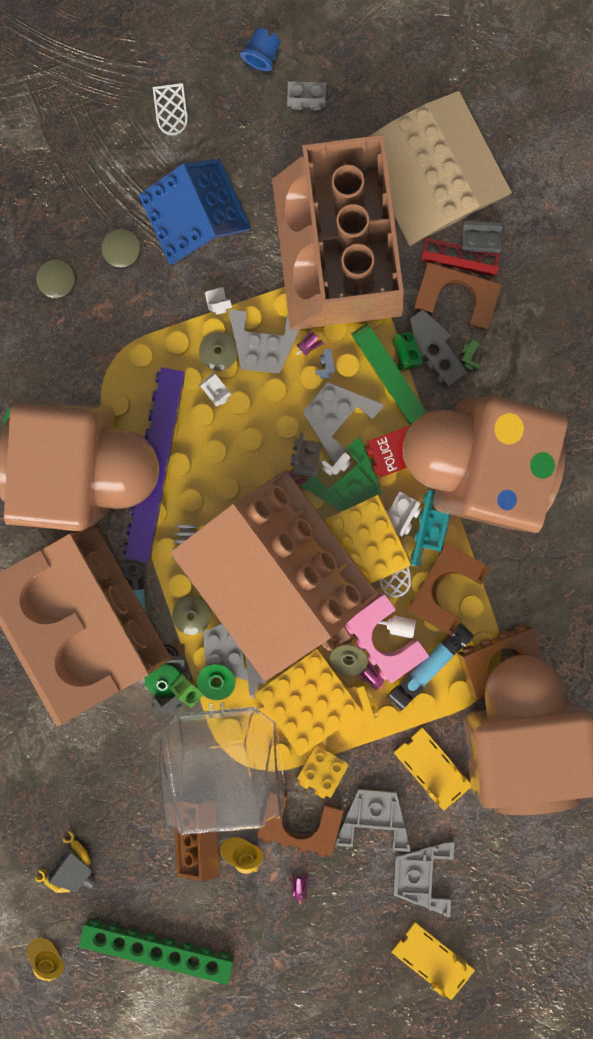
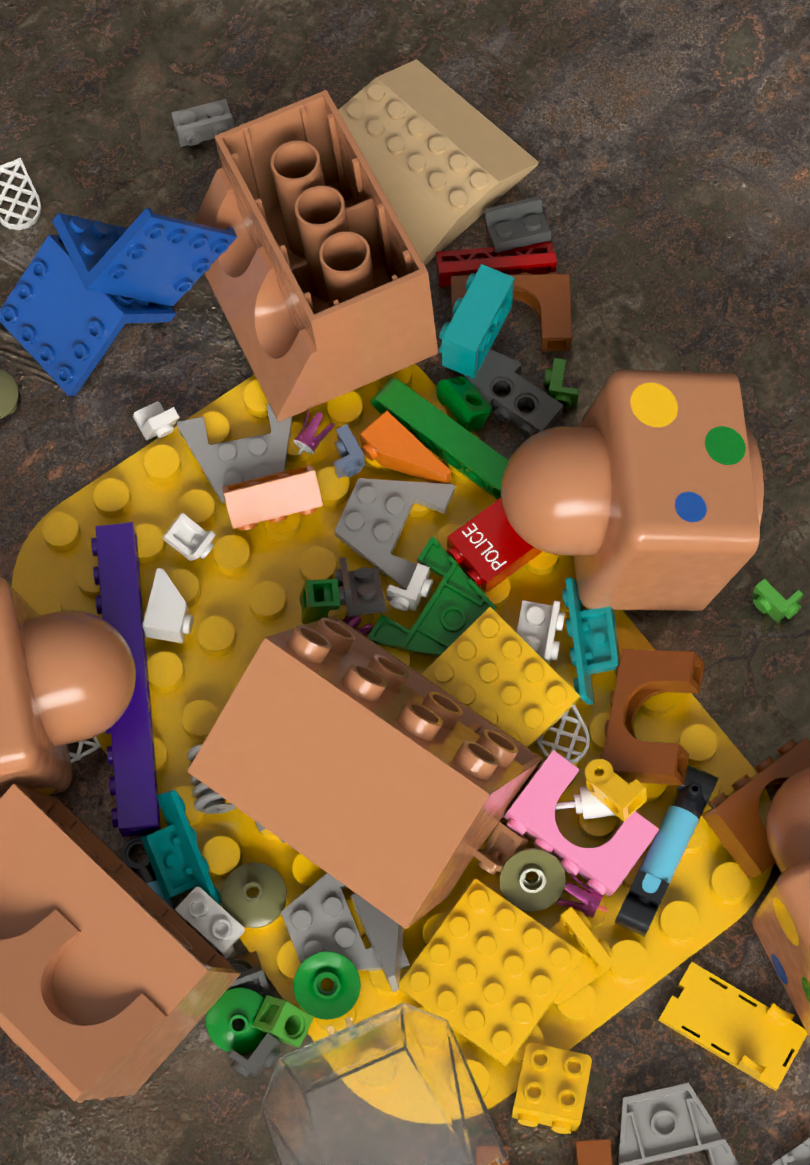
camera: 15 degrees left, 20 degrees down
olive dish [199,332,238,371] -> none
blue piece [240,28,281,71] -> none
none -> blue bracket [52,207,237,306]
none -> teal bracket [141,789,222,907]
none -> white slope [142,568,193,643]
none -> white bracket [175,887,245,959]
none -> brick [222,464,323,531]
none -> green leg [299,579,341,625]
none -> orange slope [360,411,451,484]
none -> teal brick [439,264,515,379]
none -> yellow leg [585,759,647,822]
none -> bright green bracket [751,579,804,623]

